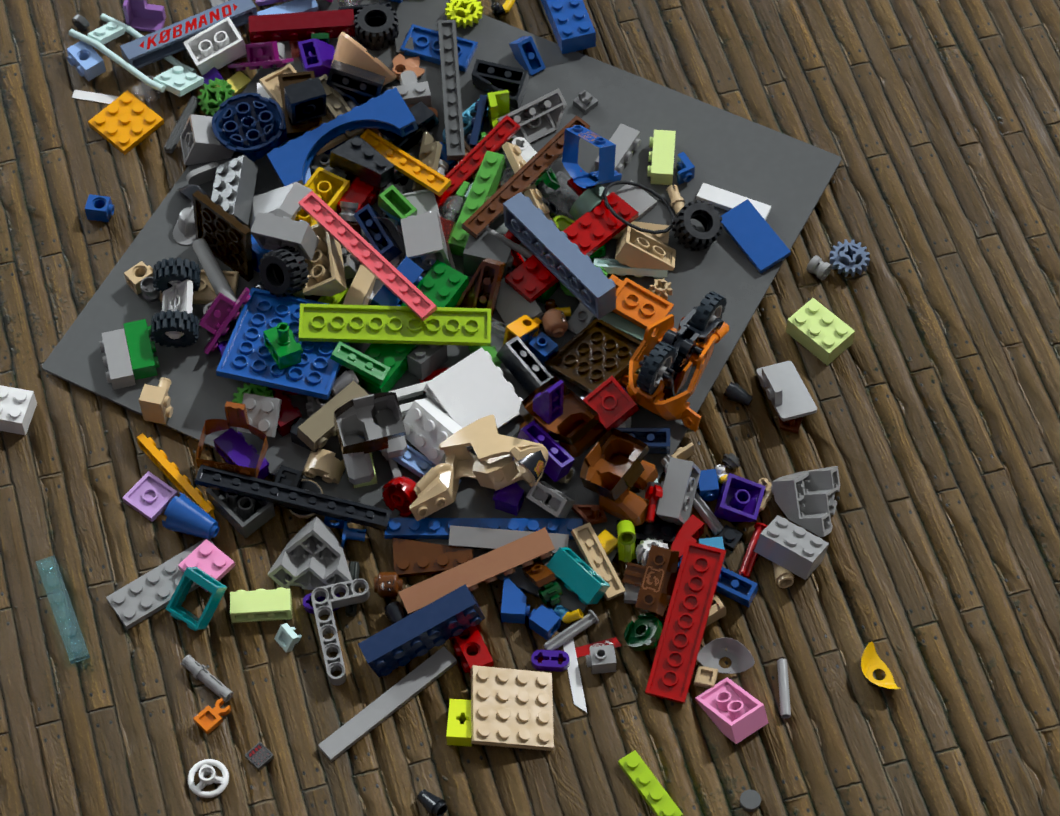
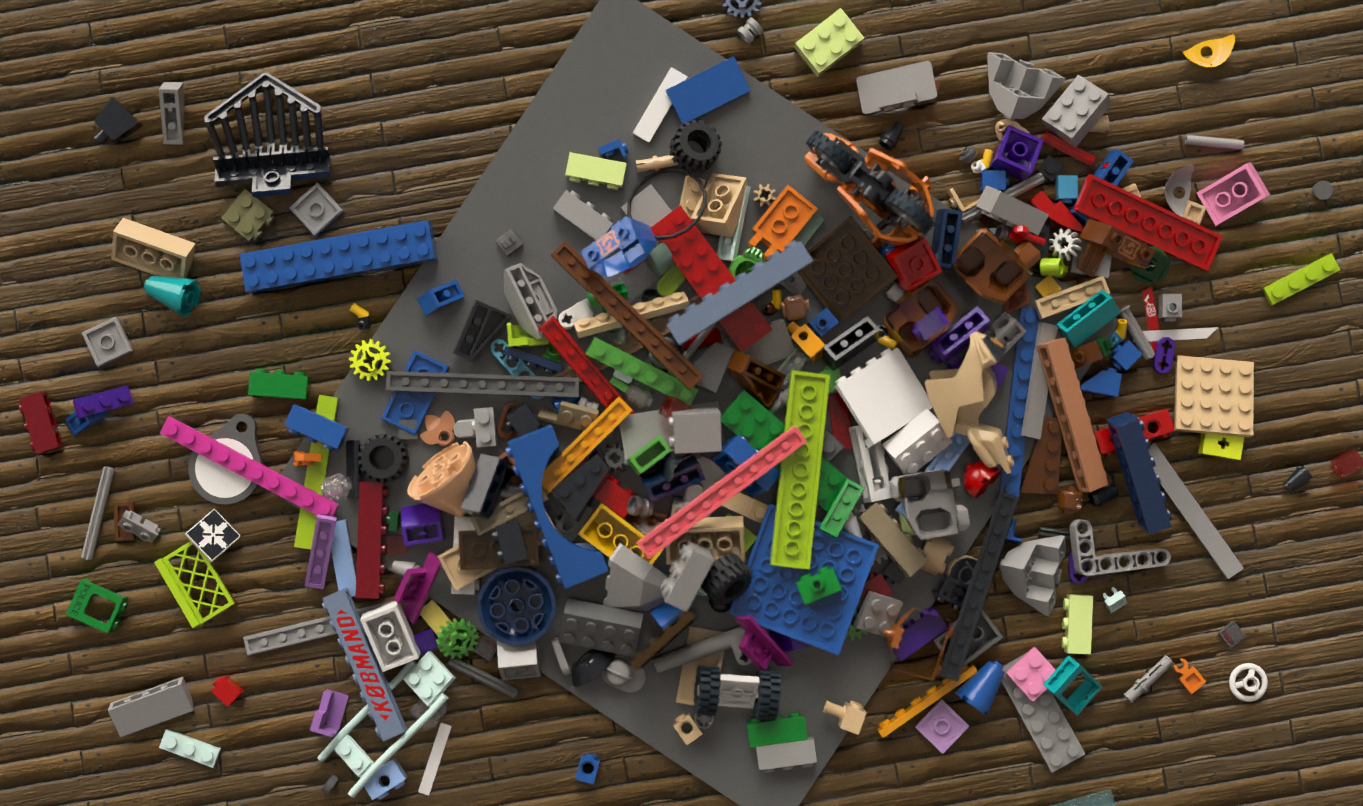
camera: 85 degrees left, 30 degrees up
light orange plate [88,90,164,155] -> none

